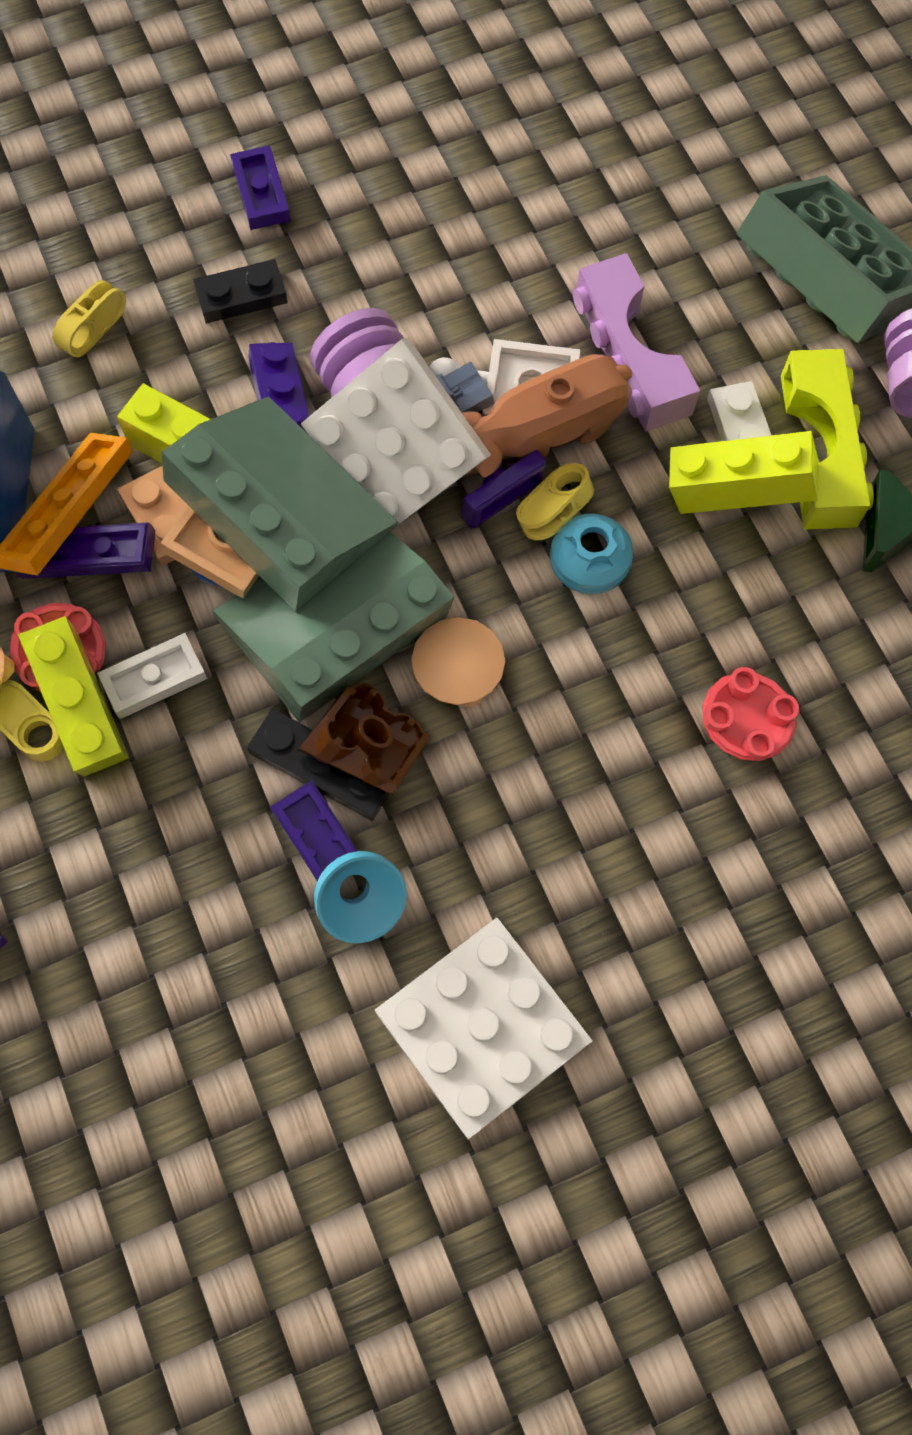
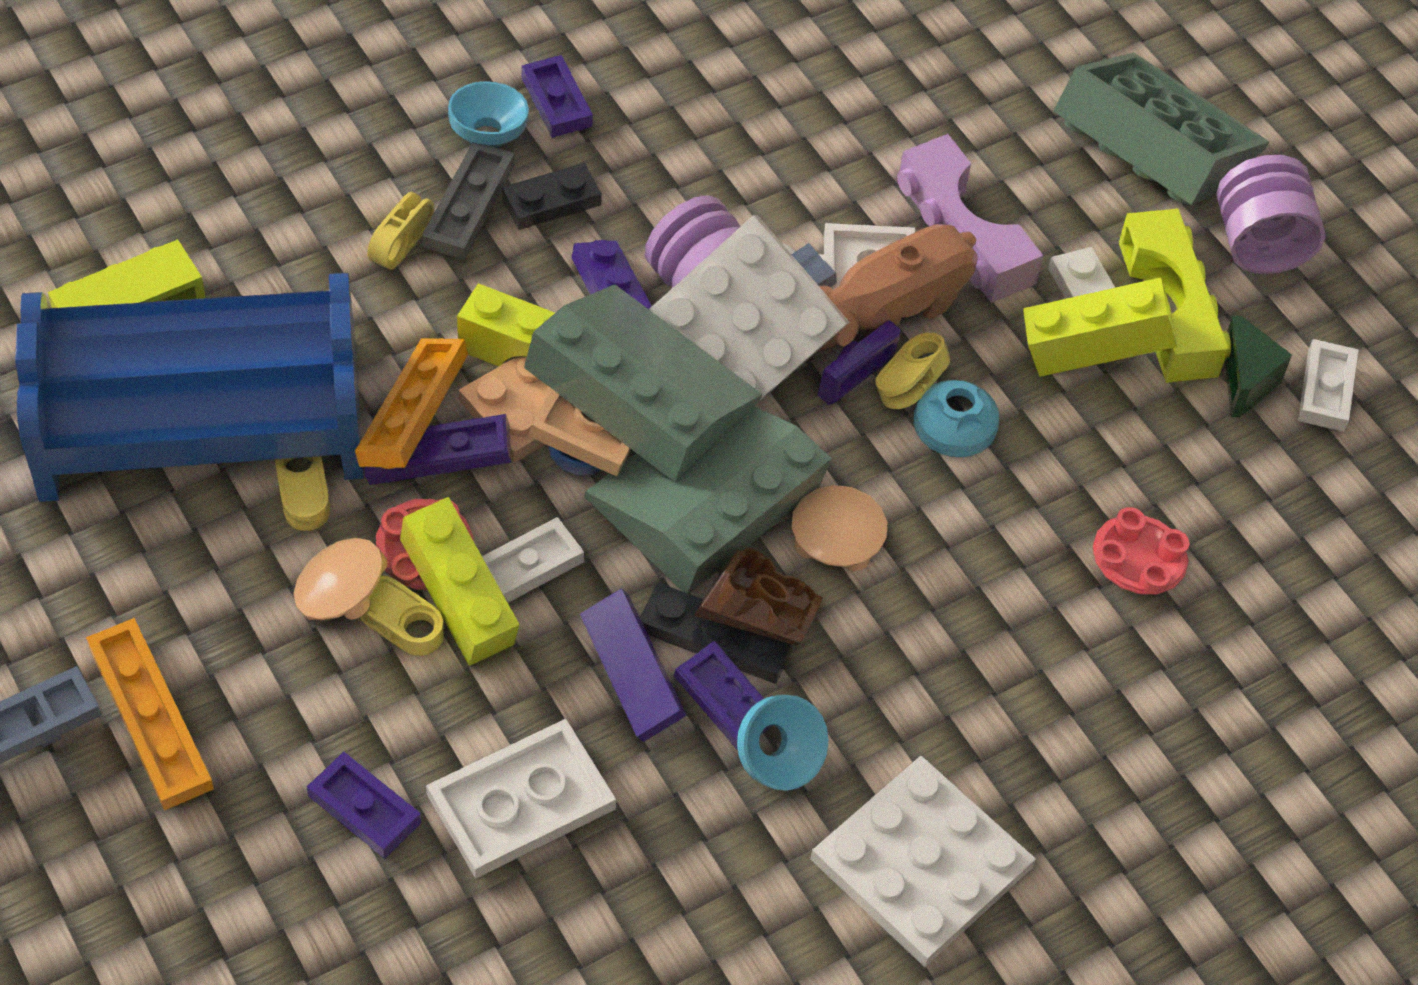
camera: 10 degrees left, 15 degrees down
none -> dark grey plate [422,143,515,260]
none -> white plate [426,719,616,879]
none -> medium azure piece [448,81,529,148]
none -> dark purple tile [580,588,687,742]

